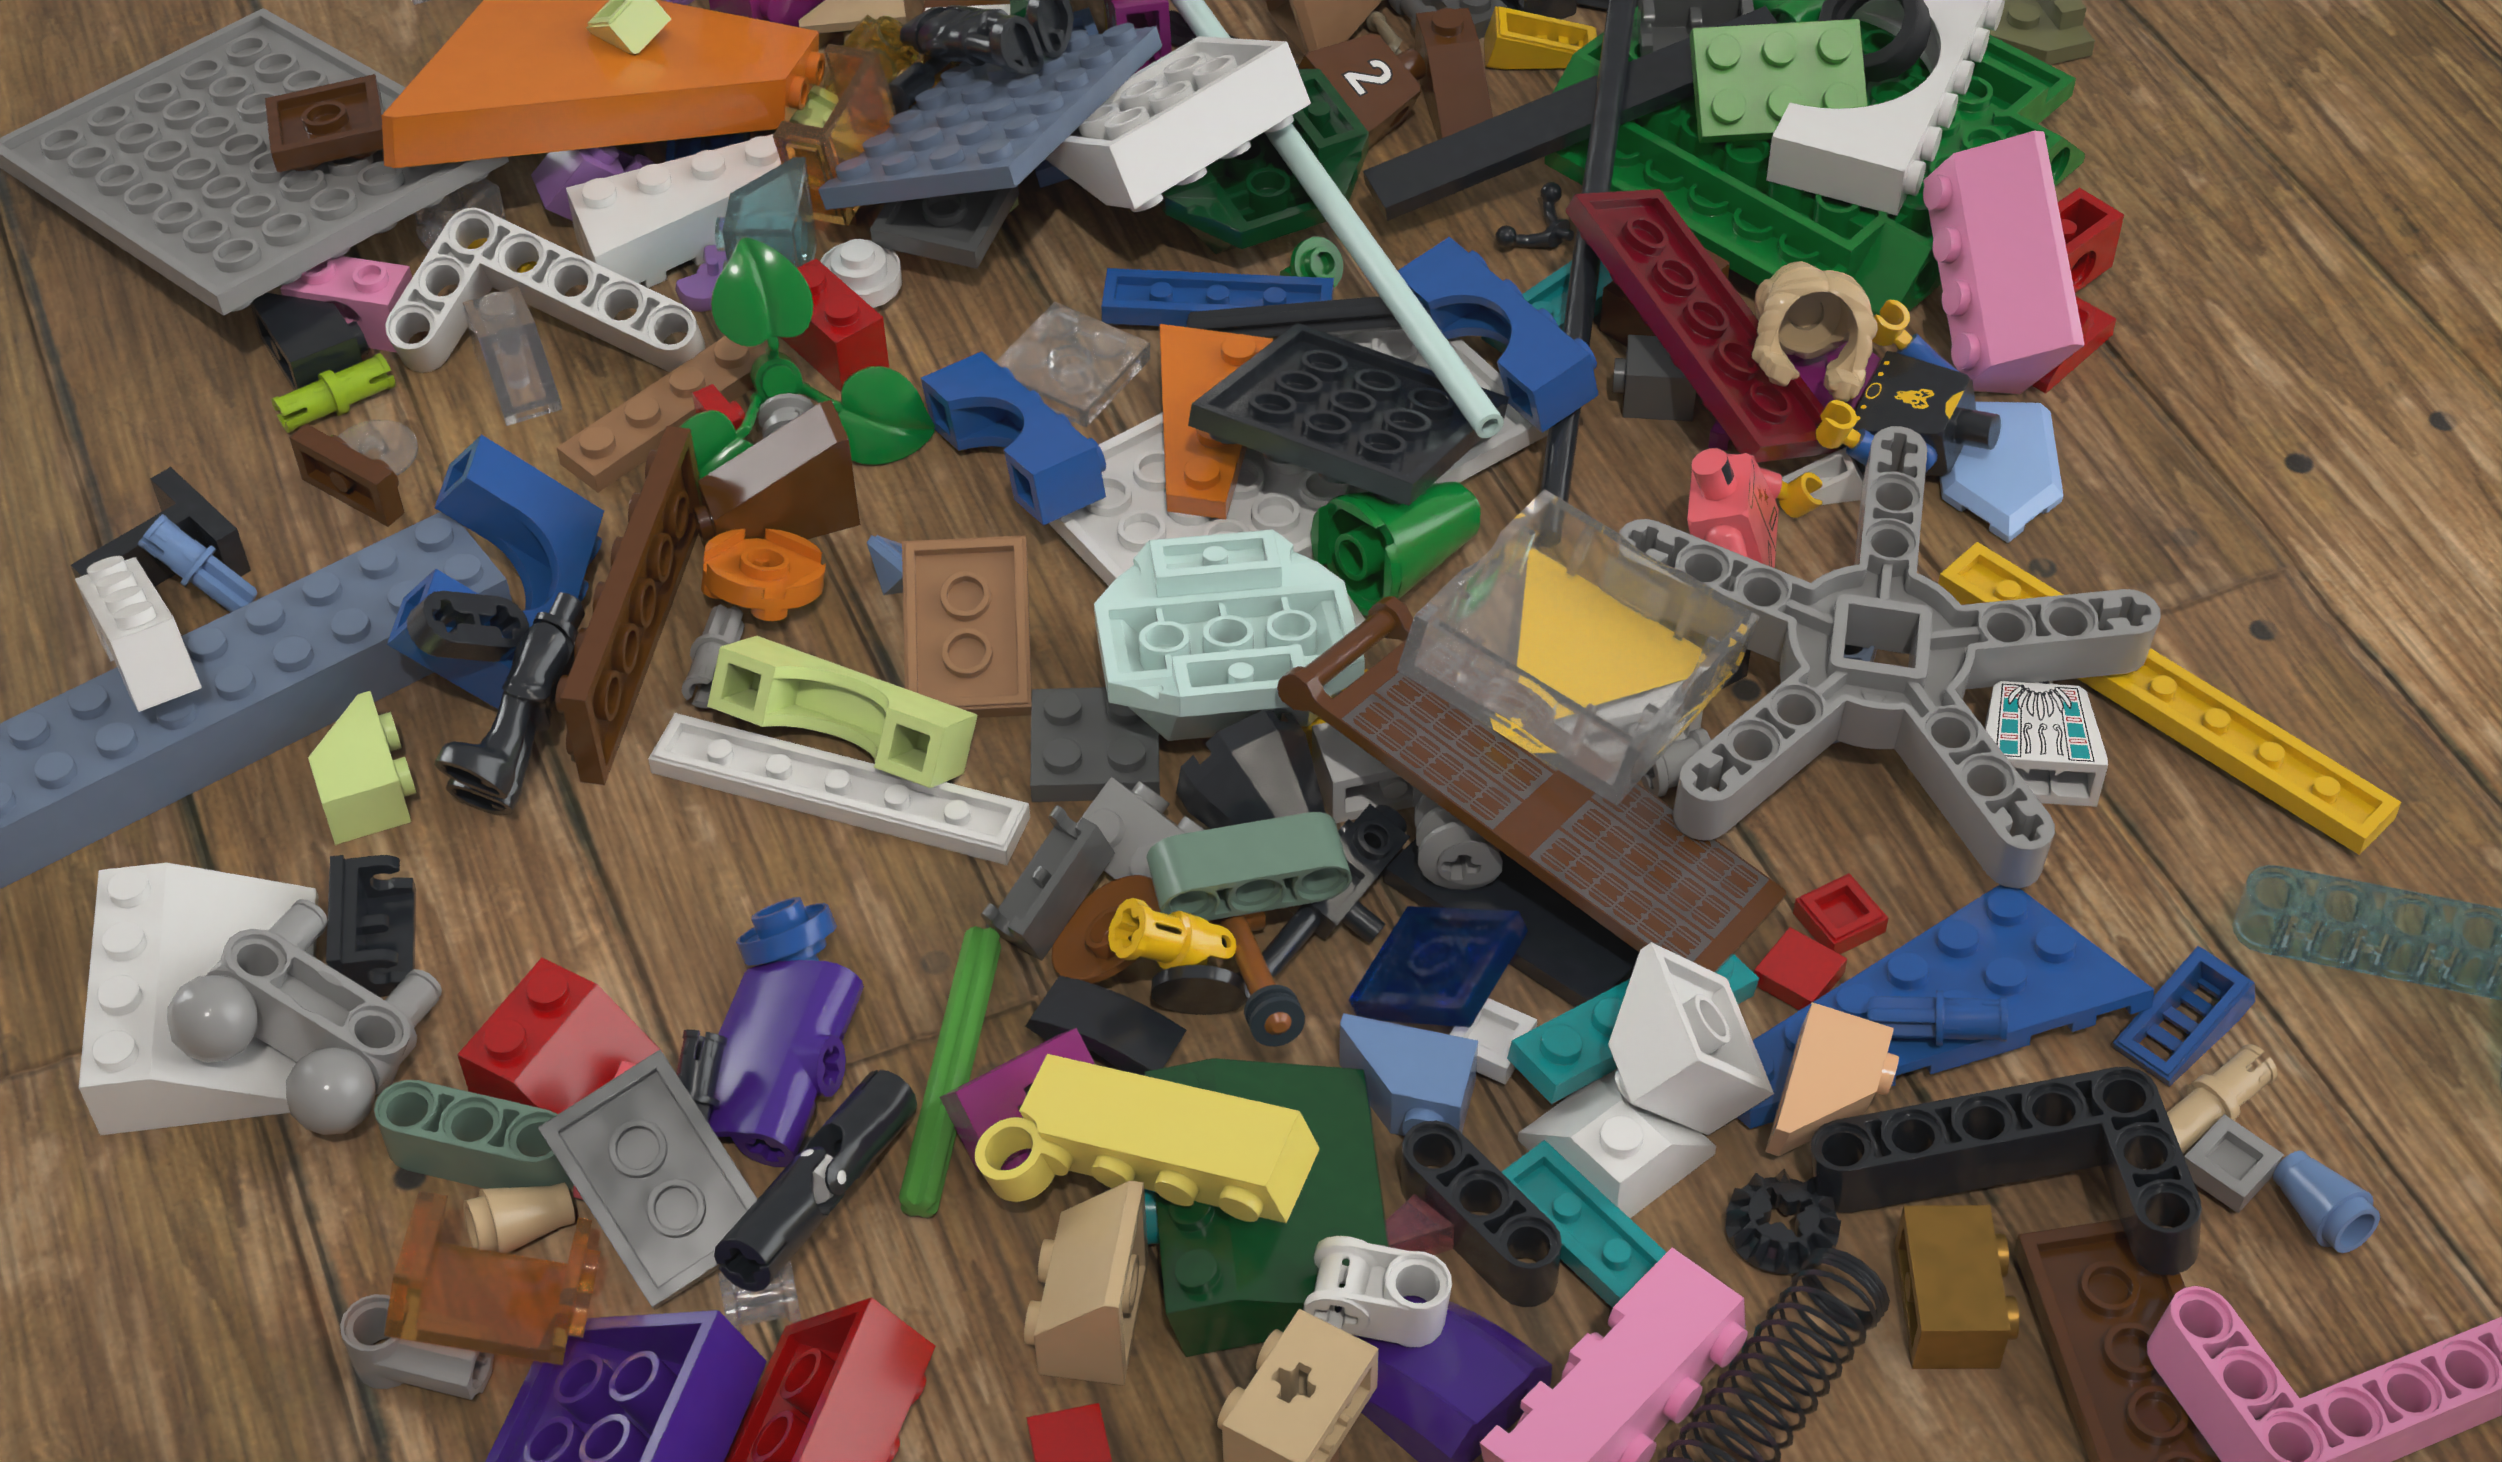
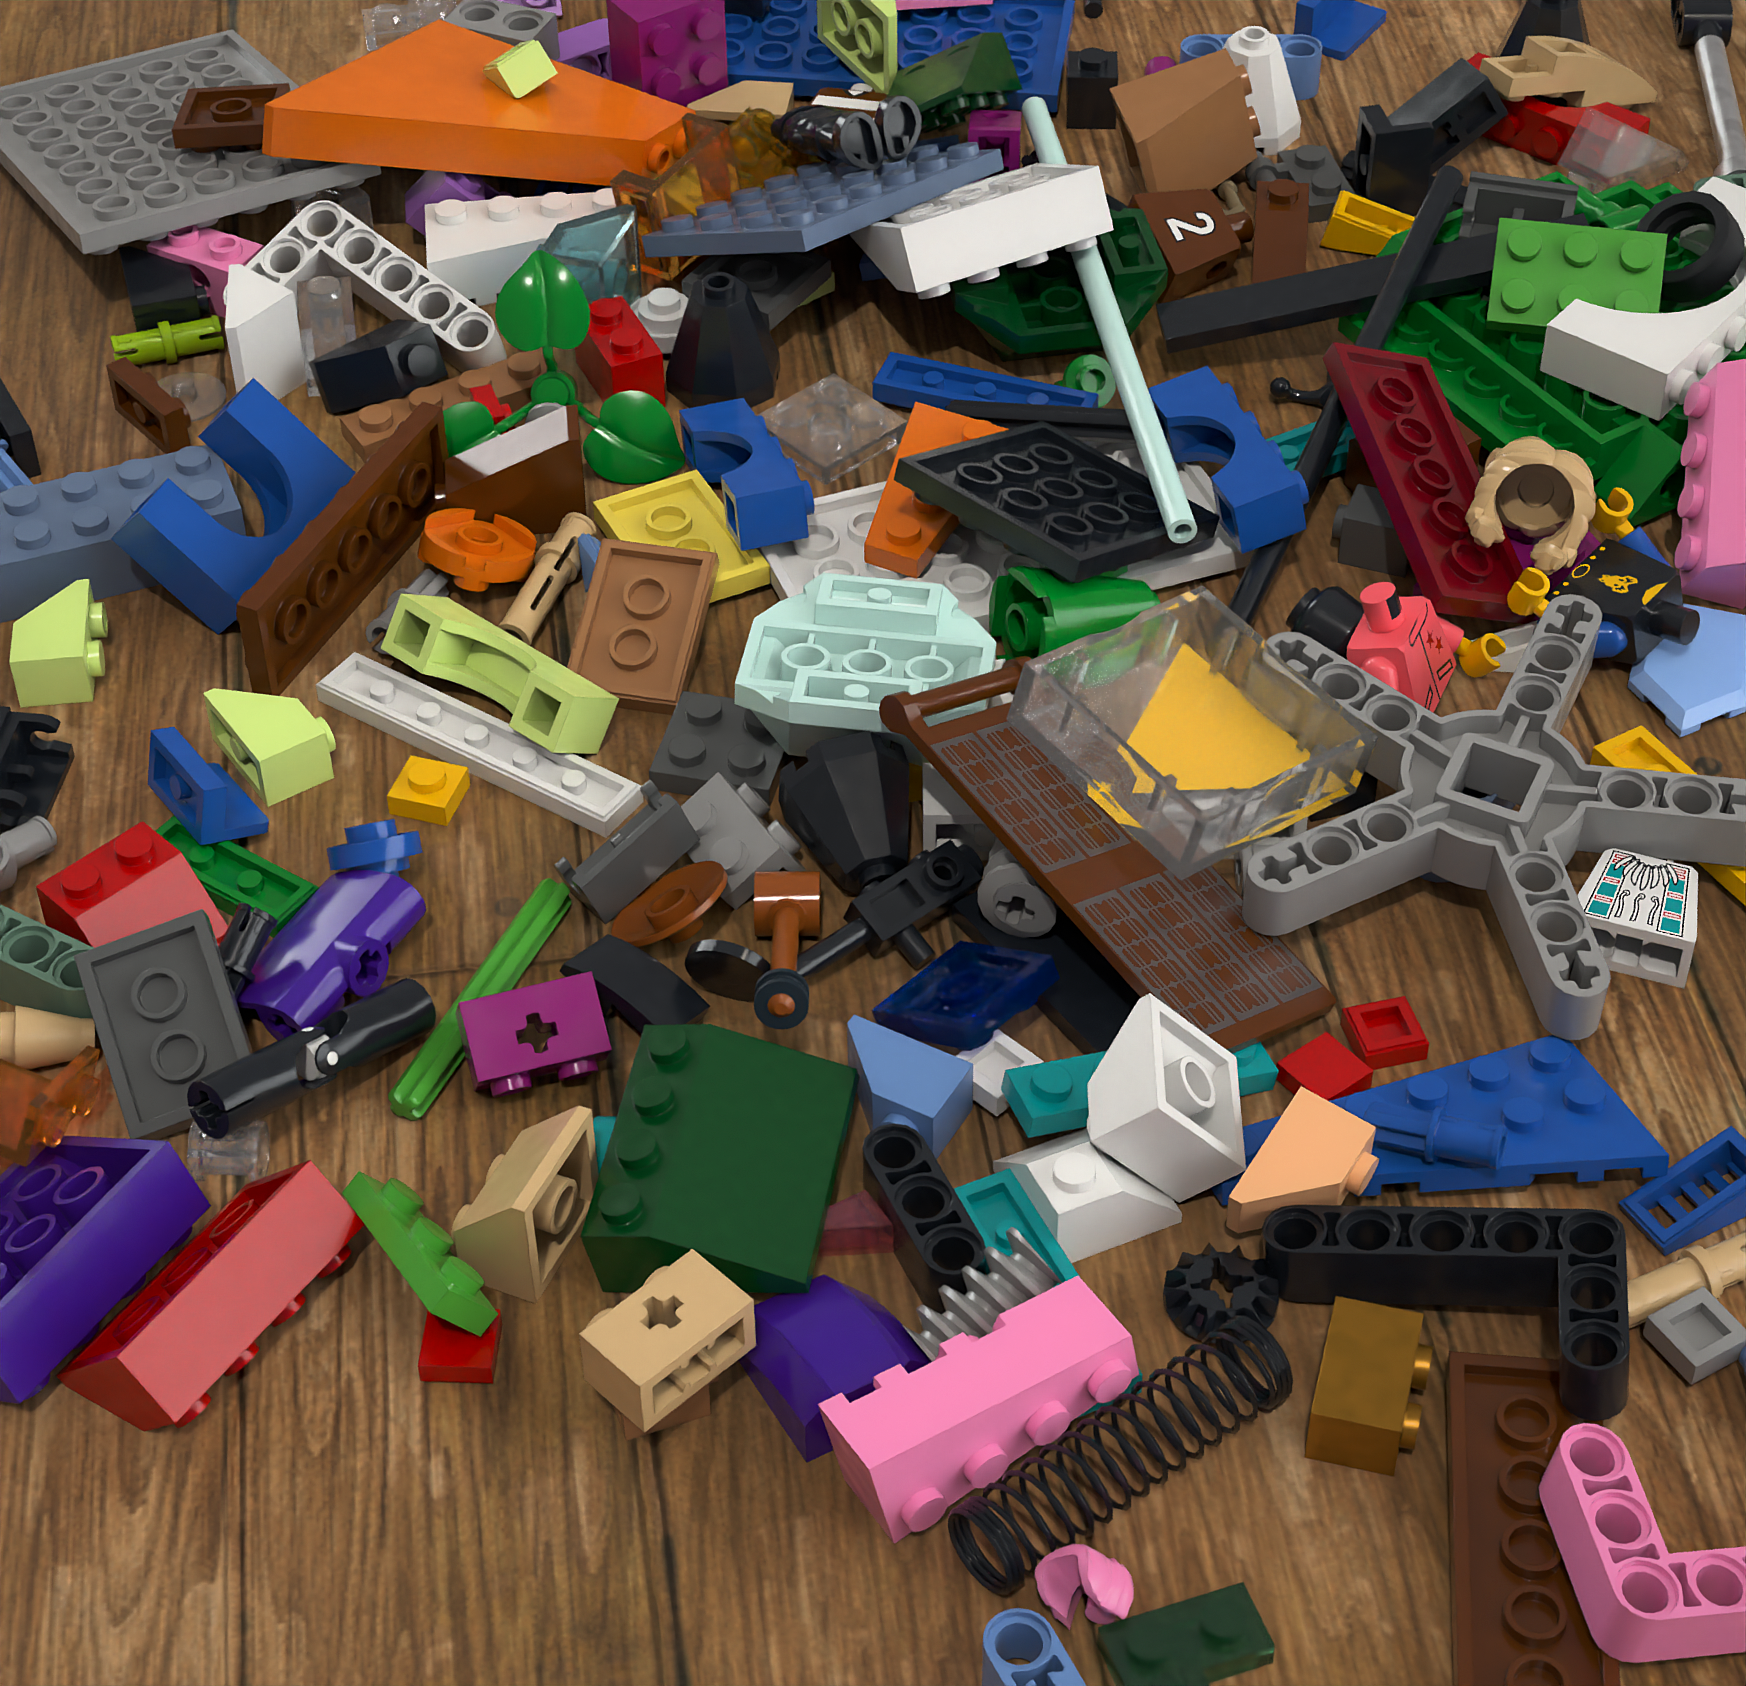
camera: 15 degrees right, 5 degrees down
black beam [407,591,529,662] -> none
black piece [434,592,585,815] -> none
black axle [880,57,951,115] -> none
light yellow hinge [975,1054,1320,1223] -> none
yellow piece [1108,898,1237,970] -> none
sand green beam [1146,812,1352,921] -> none
white piece [1303,1236,1452,1347] -> none
none -> blue panel [148,727,269,845]
none -> green tile [156,816,319,938]
none -> yellowish green slope [203,688,336,807]
none -> white slope [225,264,308,400]
none -> black slope [308,319,448,413]
none -> bright green plate [342,1171,498,1337]
none -> yellow plate [387,755,470,826]
none -> tan pin [497,512,597,646]
none -> light yellow plate [593,469,770,603]
none -> black cone [666,272,780,408]
none -> light grey piece [903,1227,1062,1362]
none -> black head [1286,586,1364,660]

